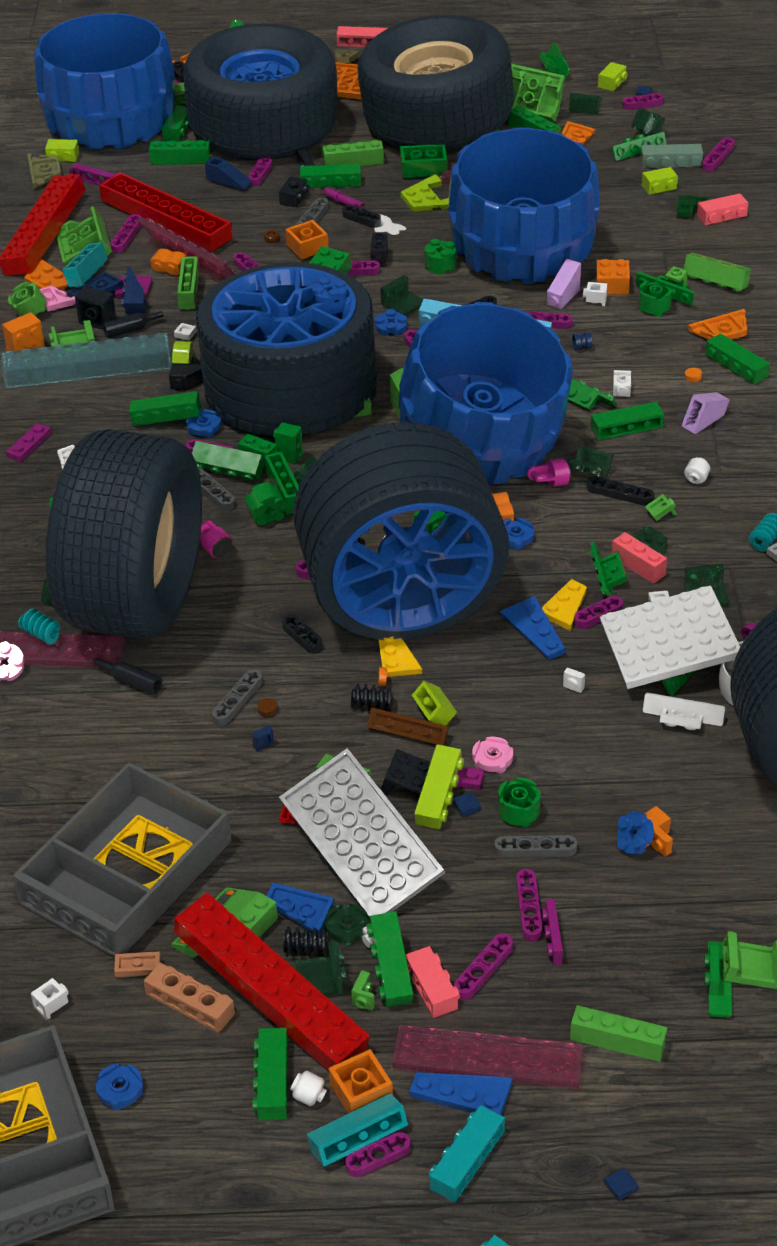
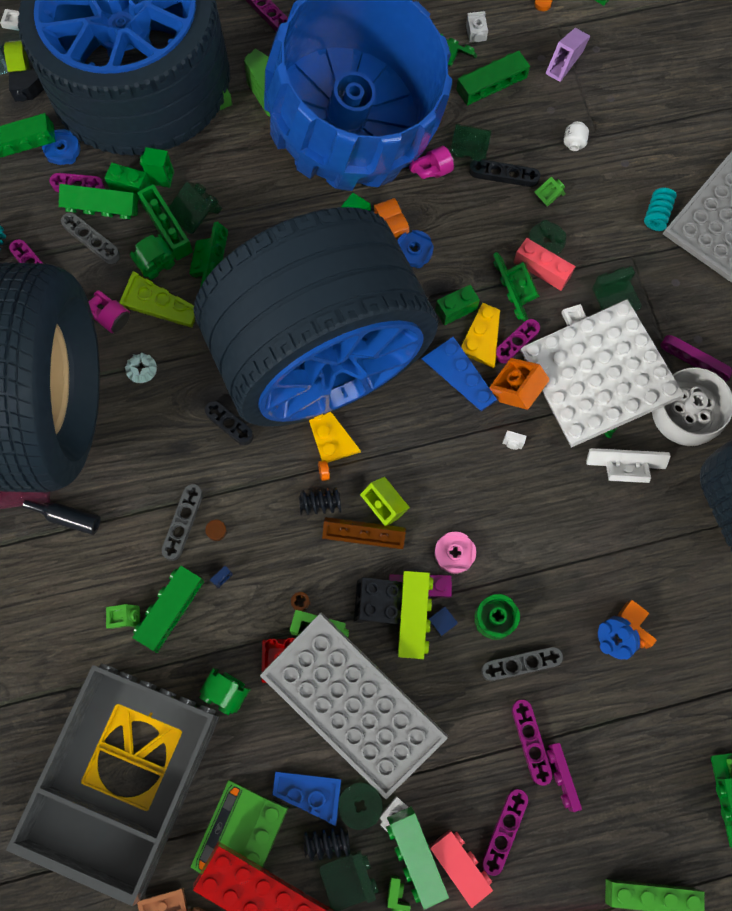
camera: 15 degrees left, 30 degrees up
none -> bright green bracket [106,604,141,629]
none -> lime wing [119,271,195,328]
none -> light aqua gear [125,353,157,383]
none -> green brick [132,565,204,653]
none -> green brick [199,668,251,715]
none -> green brick [435,284,480,326]
none -> orange brick [489,358,550,410]

